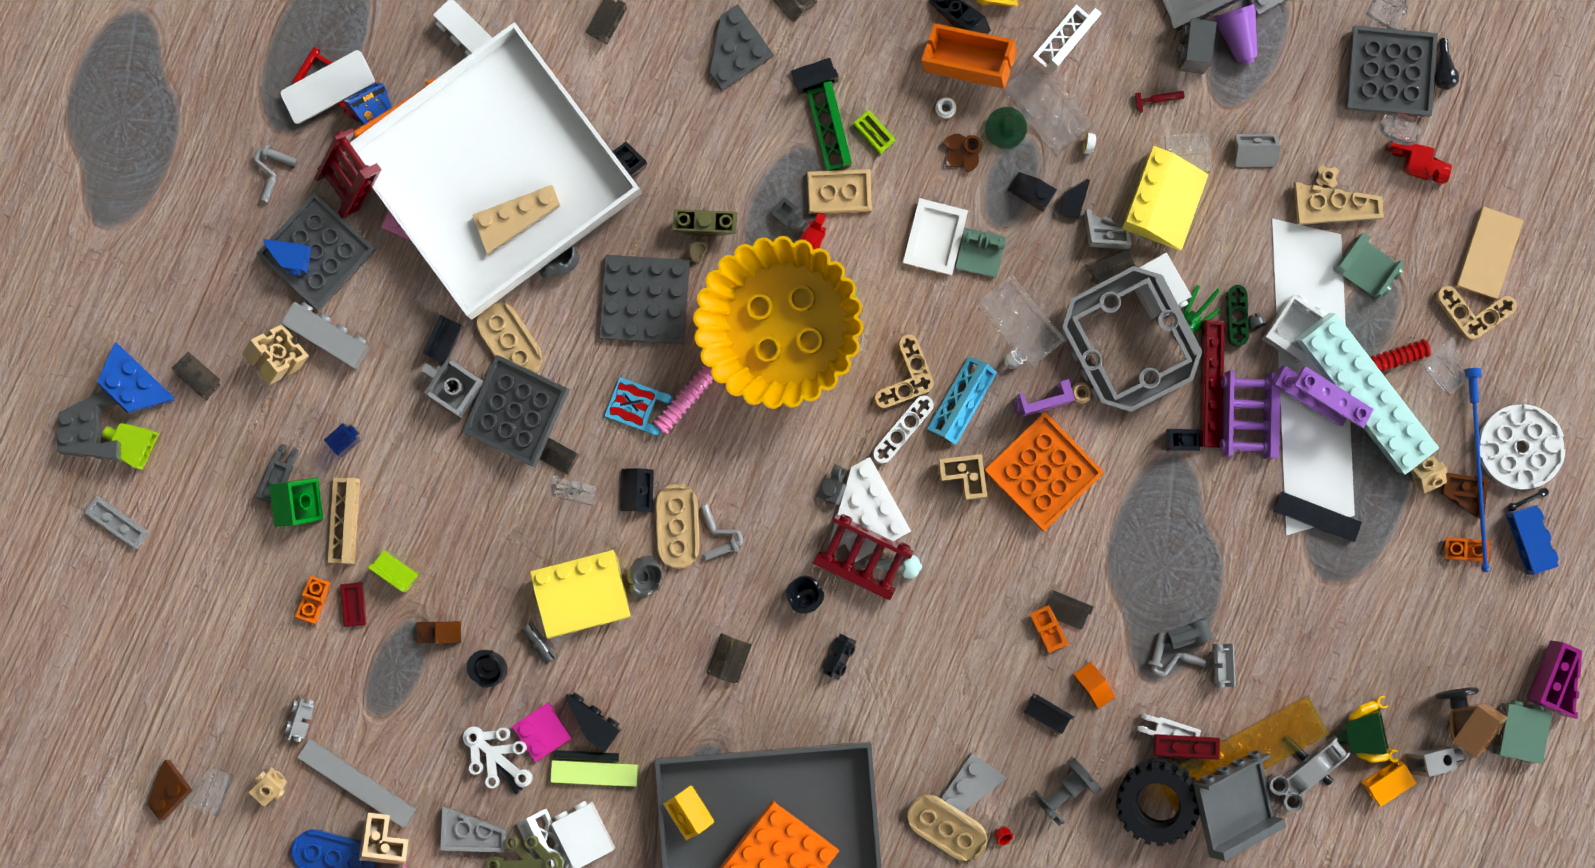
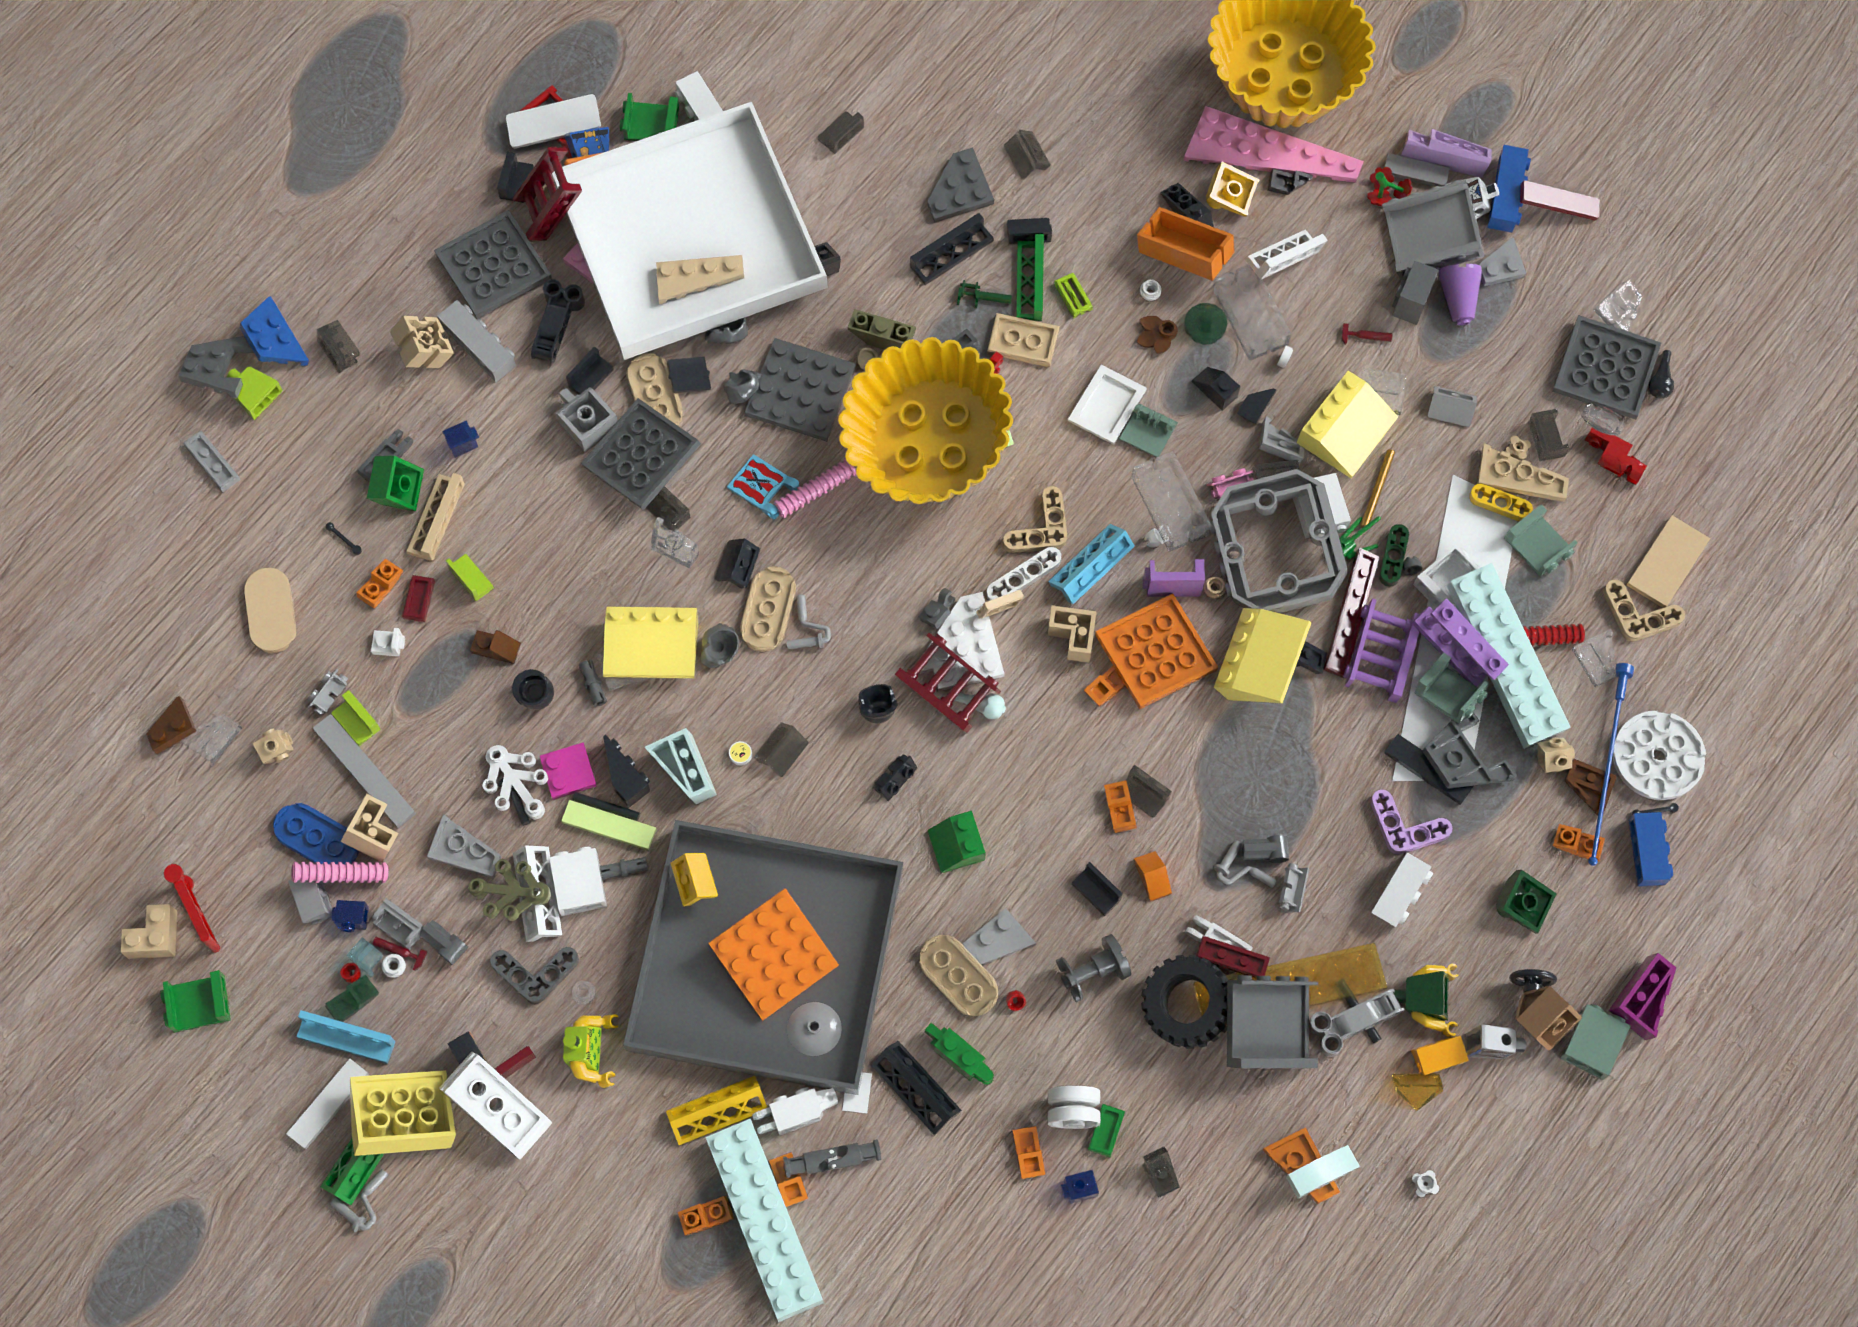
camera: 10 degrees right, 15 degrees down
light grey piece [254,144,298,203] -> none
blue slope [264,239,311,276] -> none
none -> tan tile [245,568,296,653]
none -> black hinge [326,522,362,555]
none -> lime panel [332,690,381,746]
none -> white bracket [371,628,405,656]
none -> black panel [497,151,534,203]
none -> black piece [531,279,585,364]
none -> dark grey pin [600,856,648,880]
none -> green panel [620,93,680,141]
none -> light aqua wedge [645,728,717,804]
none -> black piece [667,357,711,393]
none -> dark grey hair [724,369,762,404]
none -> light yellow tile [729,741,752,766]
none -> black fence [910,213,994,285]
none -> green slope [927,810,986,874]
none -> dark green piece [957,280,1012,308]
none -> tan tile [976,590,1024,619]
none -> orange slope [1084,666,1125,707]
none -> bright pink hinge [1207,468,1254,499]
none -> light yellow slope [1214,608,1311,703]
none -> pearl gold bar [1360,449,1395,528]
none -> lavender beam [1371,790,1453,855]
none -> white wedge [1371,853,1433,927]
none -> clear yellow slope [1392,1074,1443,1111]
none -> sand green panel [1414,653,1489,724]
none -> dark grey wing [1423,712,1517,788]
none -> yellow beam [1469,484,1533,521]
none -> dark green slope [1496,870,1557,934]
none -> clear smoke panel [1528,409,1569,461]

